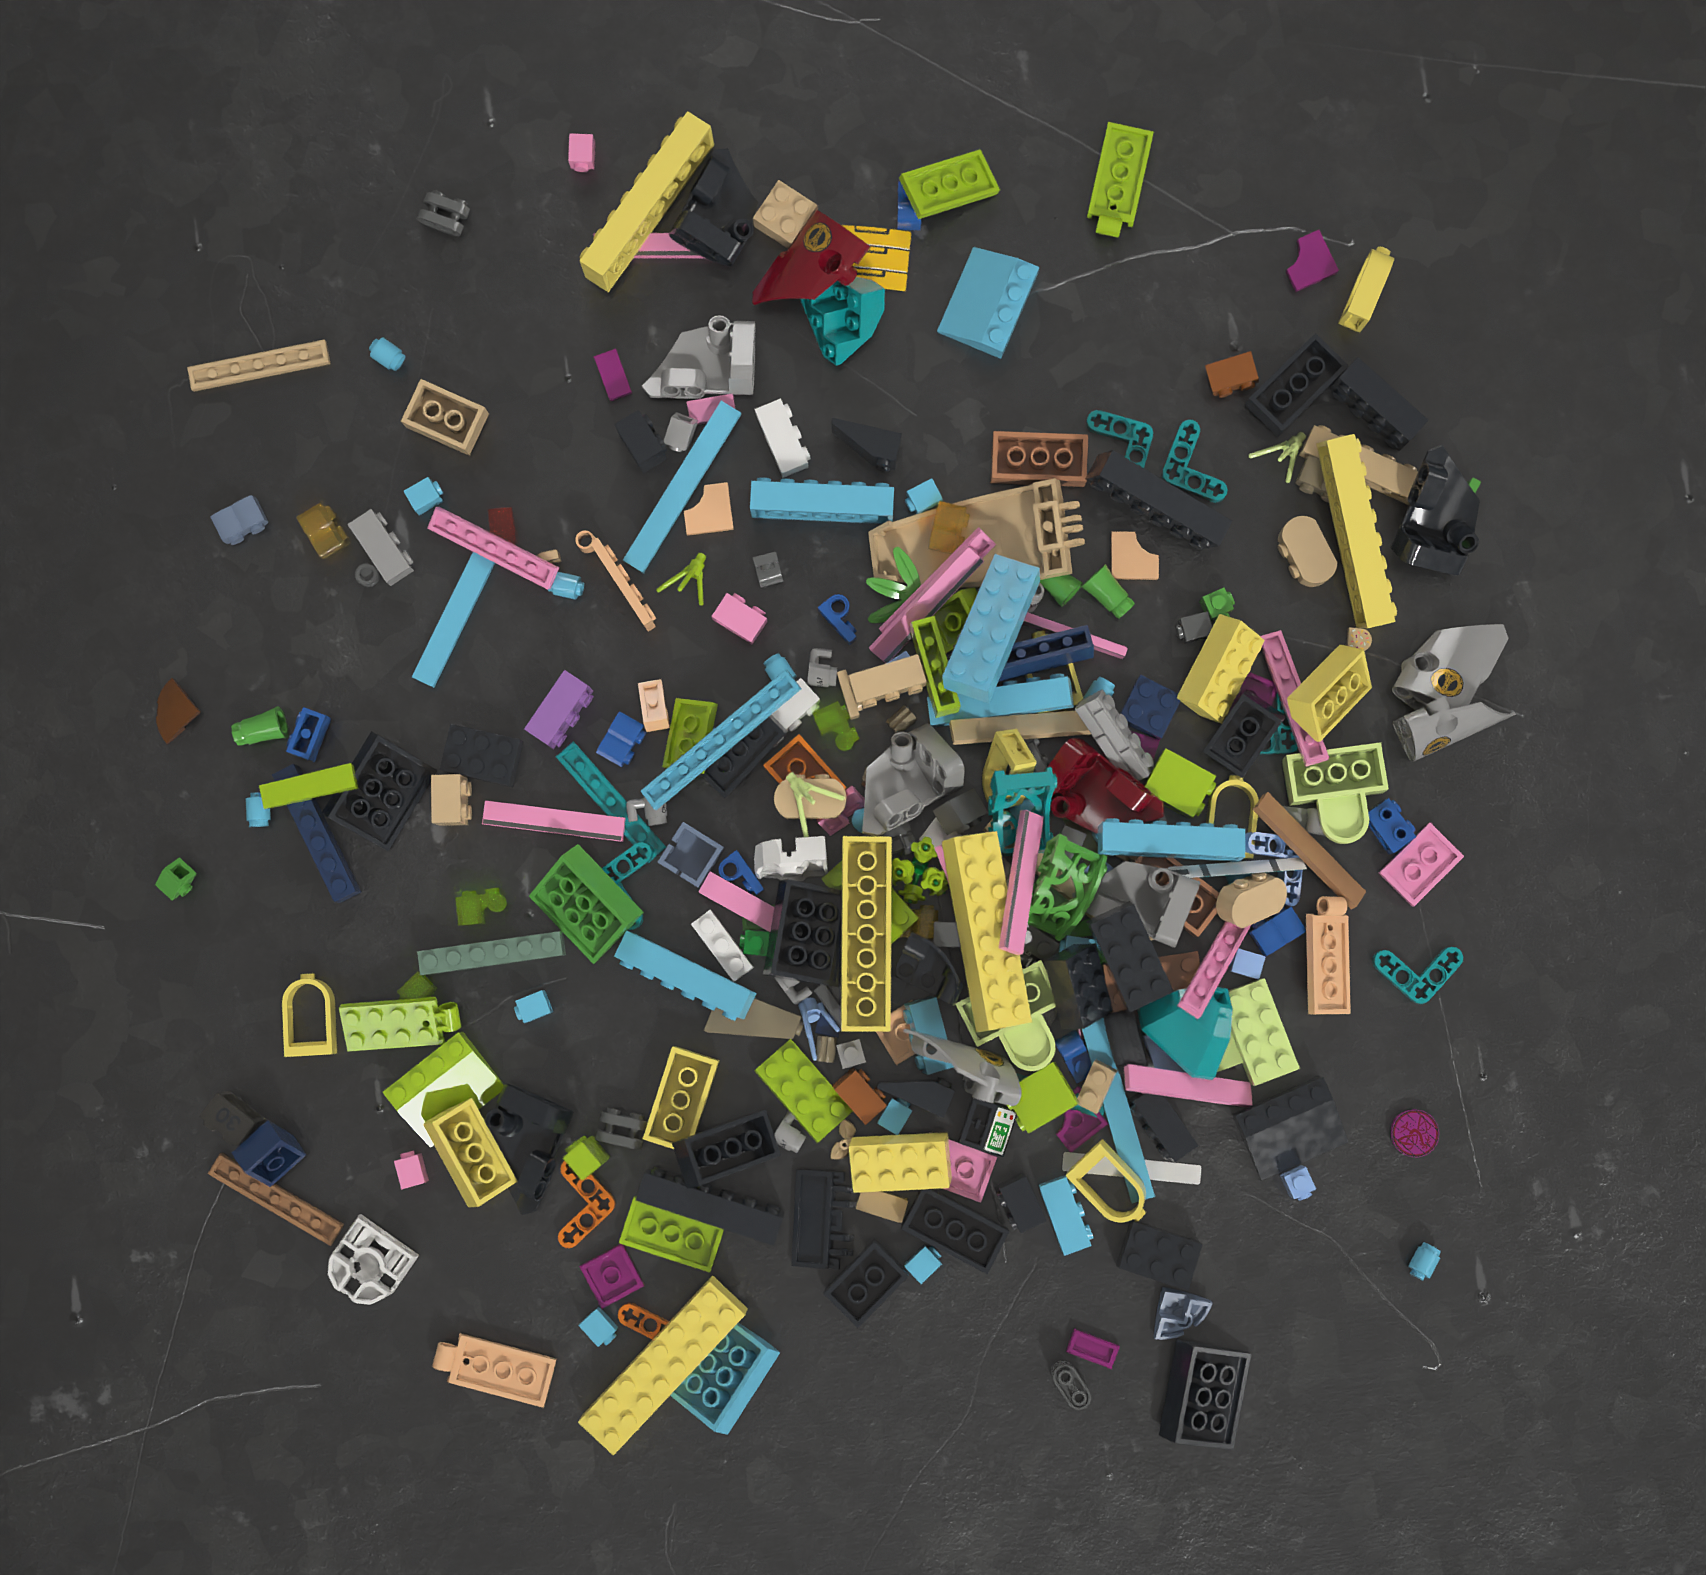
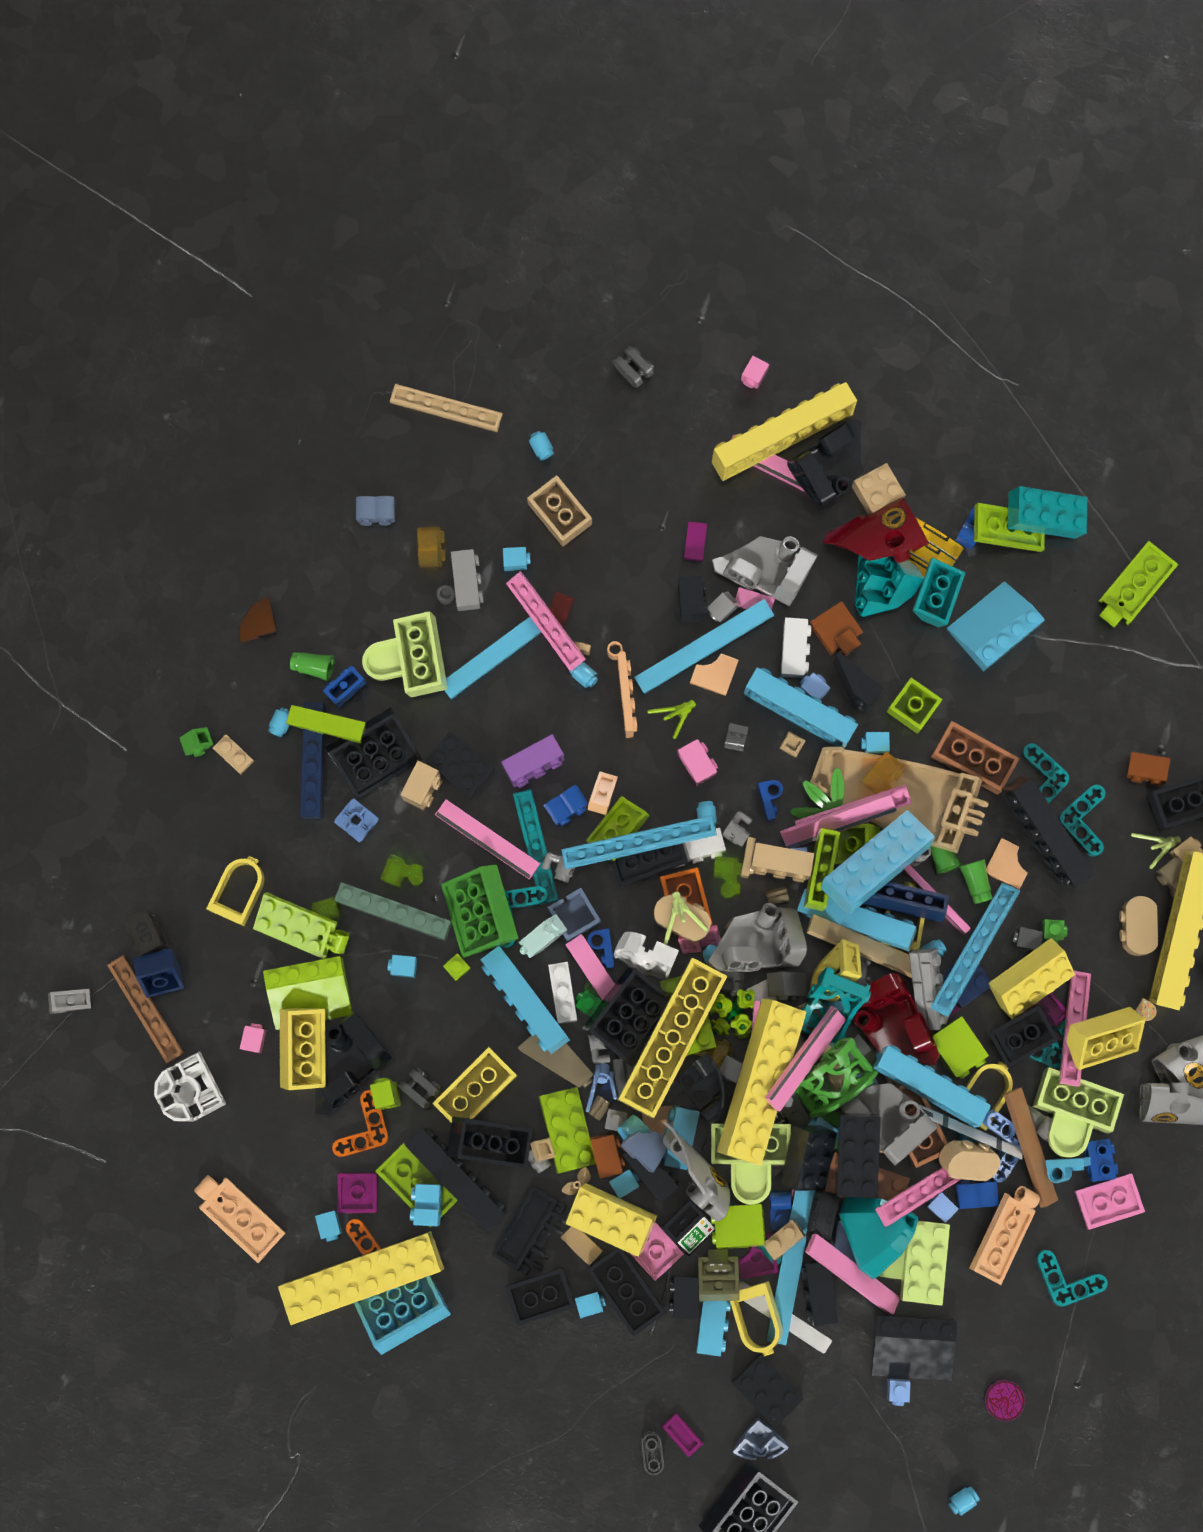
camera: 25 degrees right, 5 degrees down
none -> light grey plate [48,989,91,1014]
none -> tan plate [213,735,254,775]
none -> medium blue piece [334,799,379,842]
none -> yellowish green brick [362,611,448,697]
none -> medium azure brick [410,1184,443,1226]
none -> lime plate [443,953,471,981]
none -> light aqua brick [519,914,567,958]
none -> tan tile [530,1138,556,1162]
none -> medium azure plate [618,1115,650,1152]
none -> sand blue brick [620,1131,666,1172]
none -> olive piece [698,1249,740,1301]
none -> tan tile [779,731,806,758]
none -> light blue brick [800,673,830,700]
none -> dark orange piece [809,601,863,657]
none -> lime brick [887,678,943,734]
none -> teal slope [913,558,966,628]
none -> medium azure tile [931,882,1020,1017]
none -> teal brick [1008,486,1087,539]
none -> medium azure plate [1045,1157,1091,1183]

